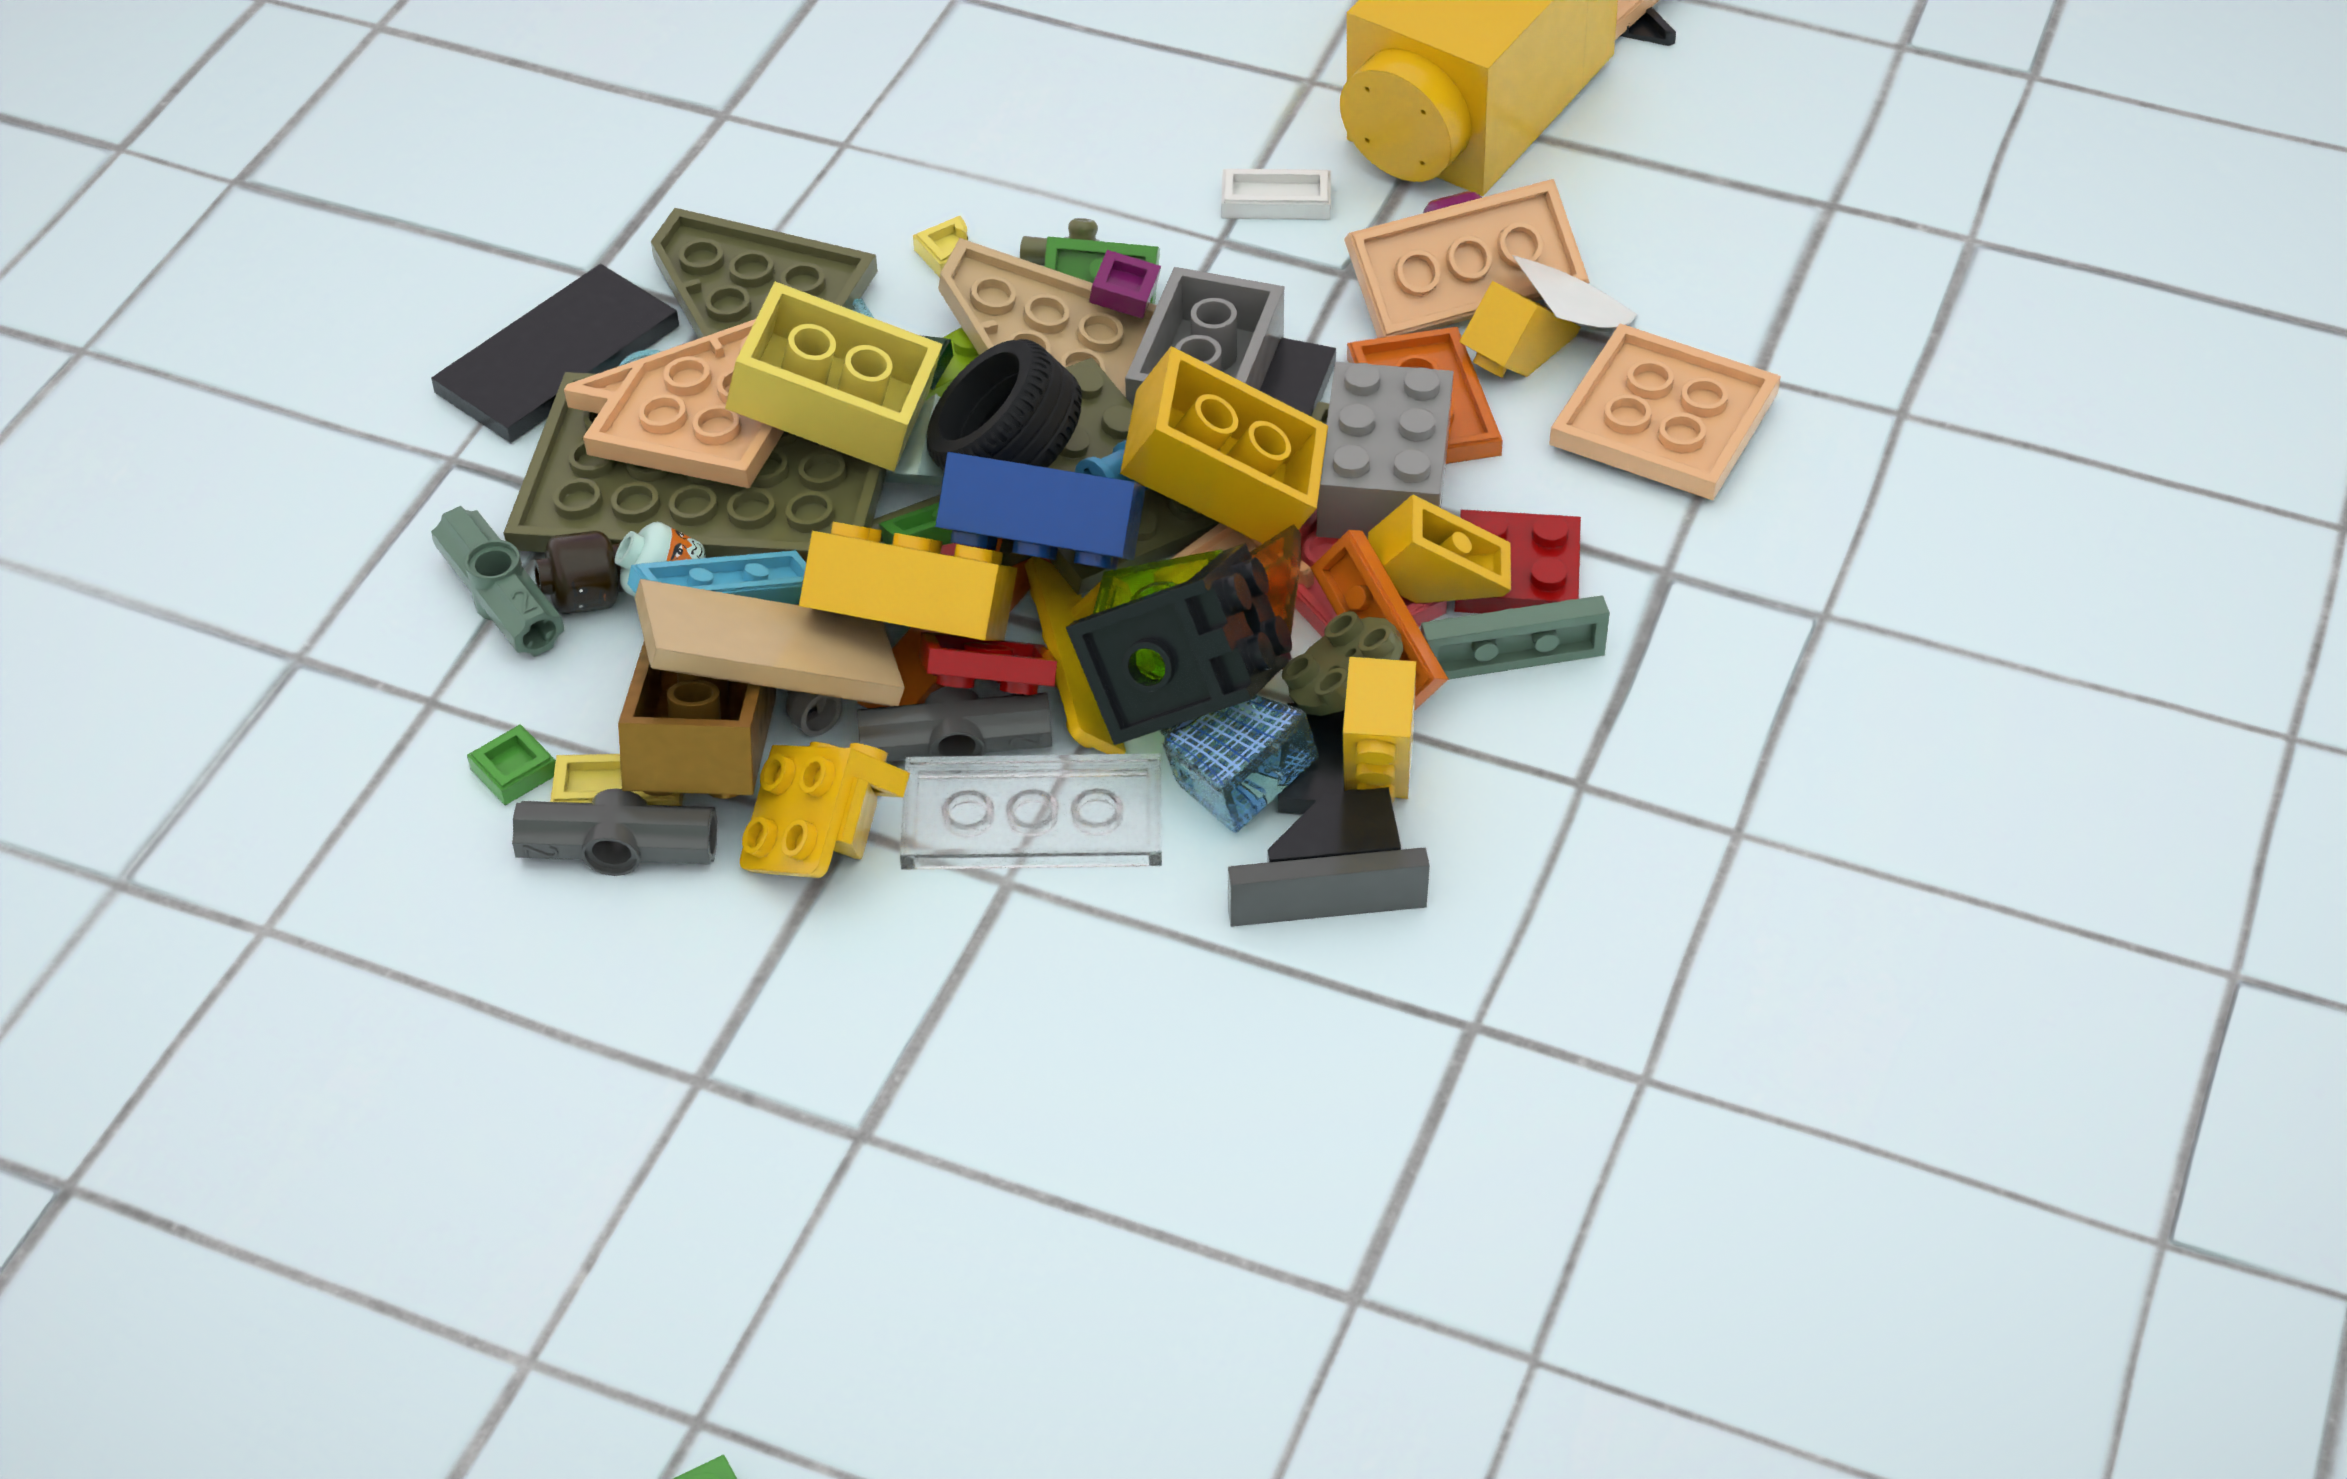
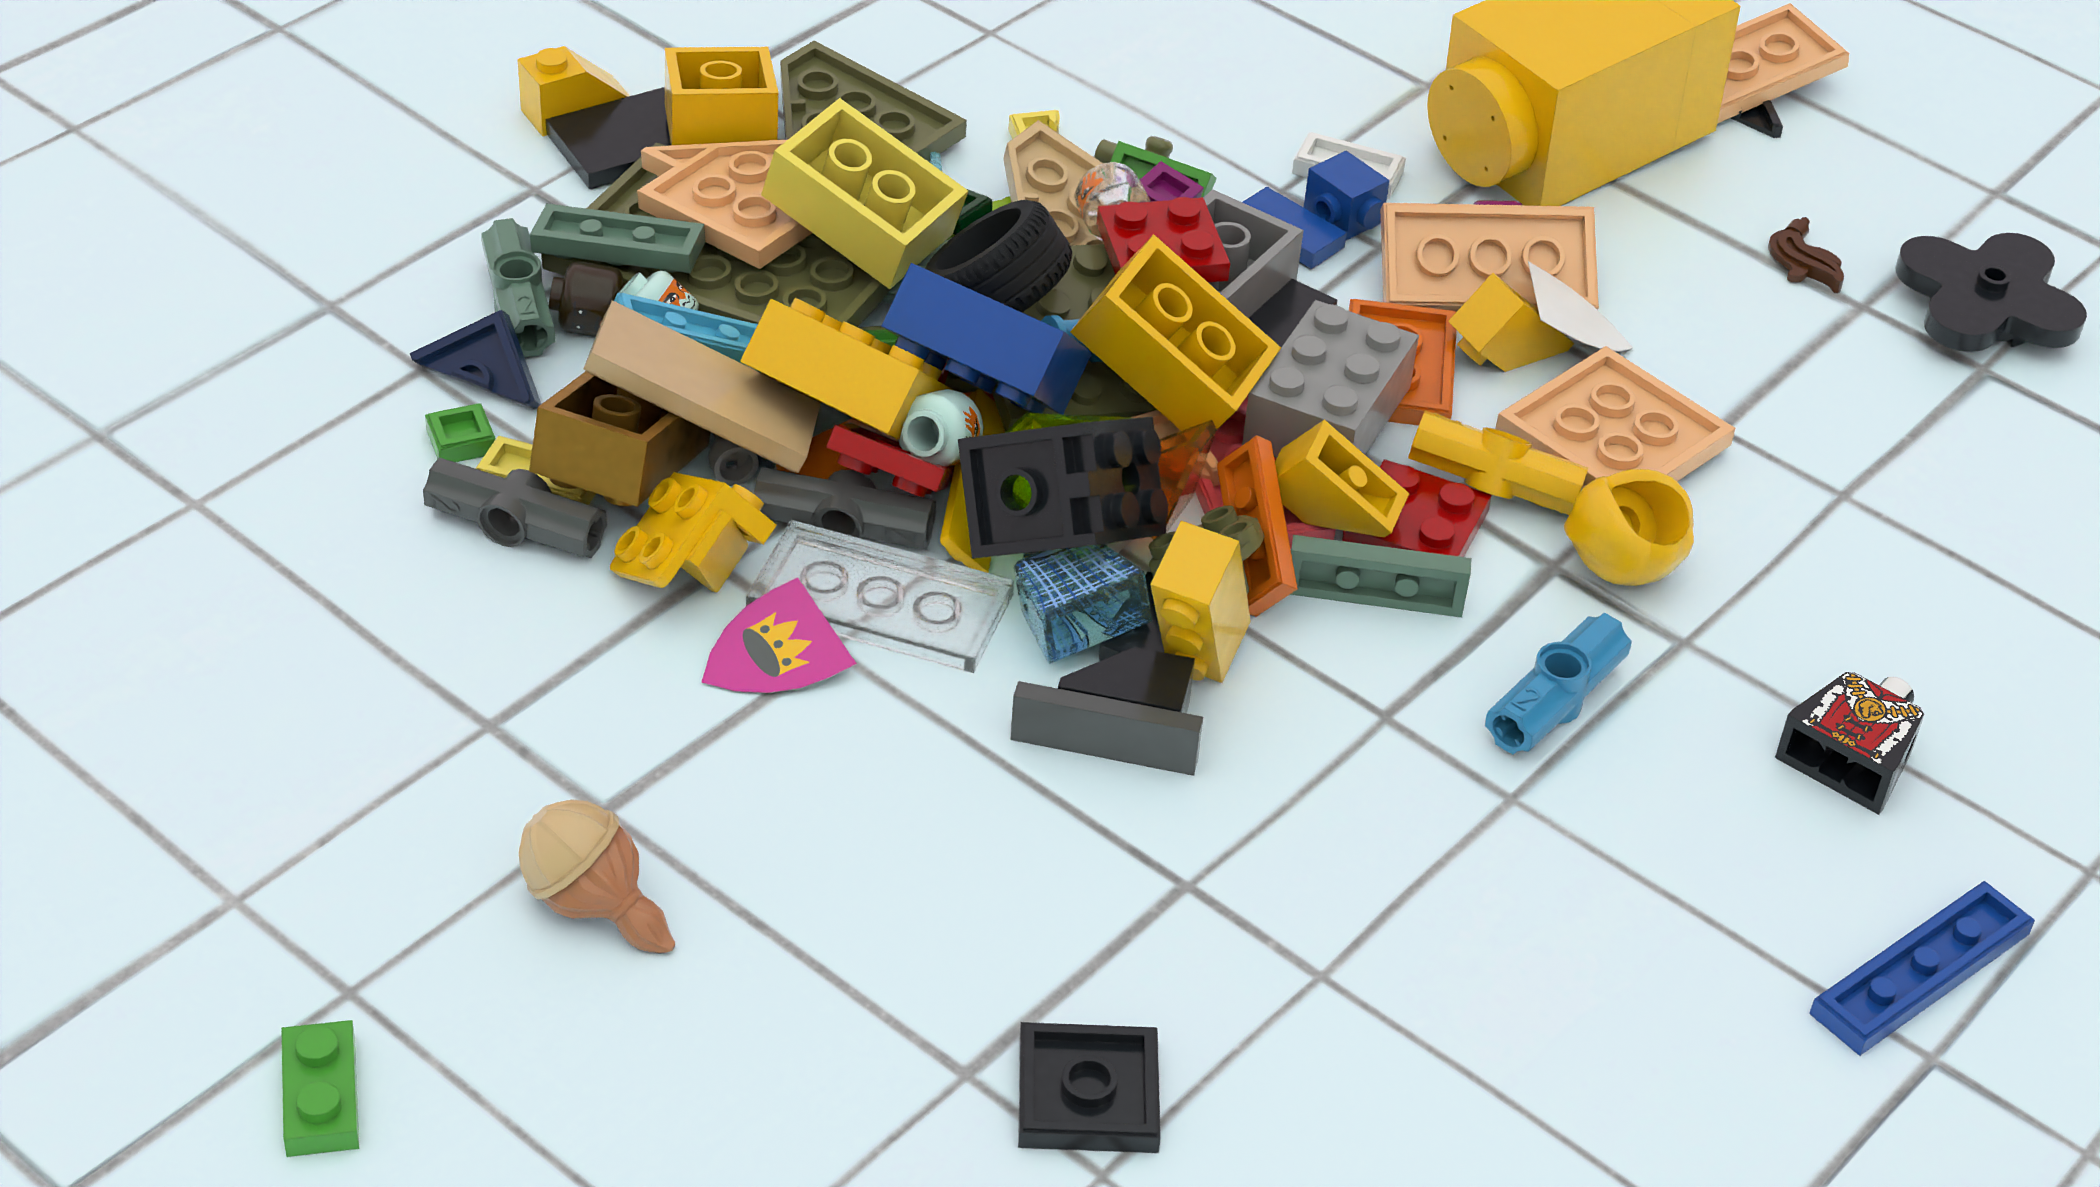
camera: 15 degrees right, 5 degrees down
none -> dark blue tile [410,309,541,409]
none -> yellow slope [517,46,630,137]
none -> piece [519,799,675,953]
none -> sand green plate [530,203,705,273]
none -> yellow brick [665,46,779,145]
none -> dark pink sticker [701,577,857,693]
none -> light aqua head [899,389,984,467]
none -> black tile [1018,1022,1161,1153]
none -> clear head [1075,162,1151,241]
none -> red plate [1096,197,1230,282]
none -> blue tile [1242,187,1347,269]
none -> blue brick [1304,150,1390,241]
none -> yellow piece [1408,410,1588,515]
none -> dark azure piece [1485,613,1632,755]
none -> yellow piece [1564,469,1694,586]
none -> reddish brown piece [1768,217,1844,293]
none -> torso [1775,672,1925,815]
none -> blue tile [1809,881,2035,1056]
none -> black plant [1895,233,2087,352]

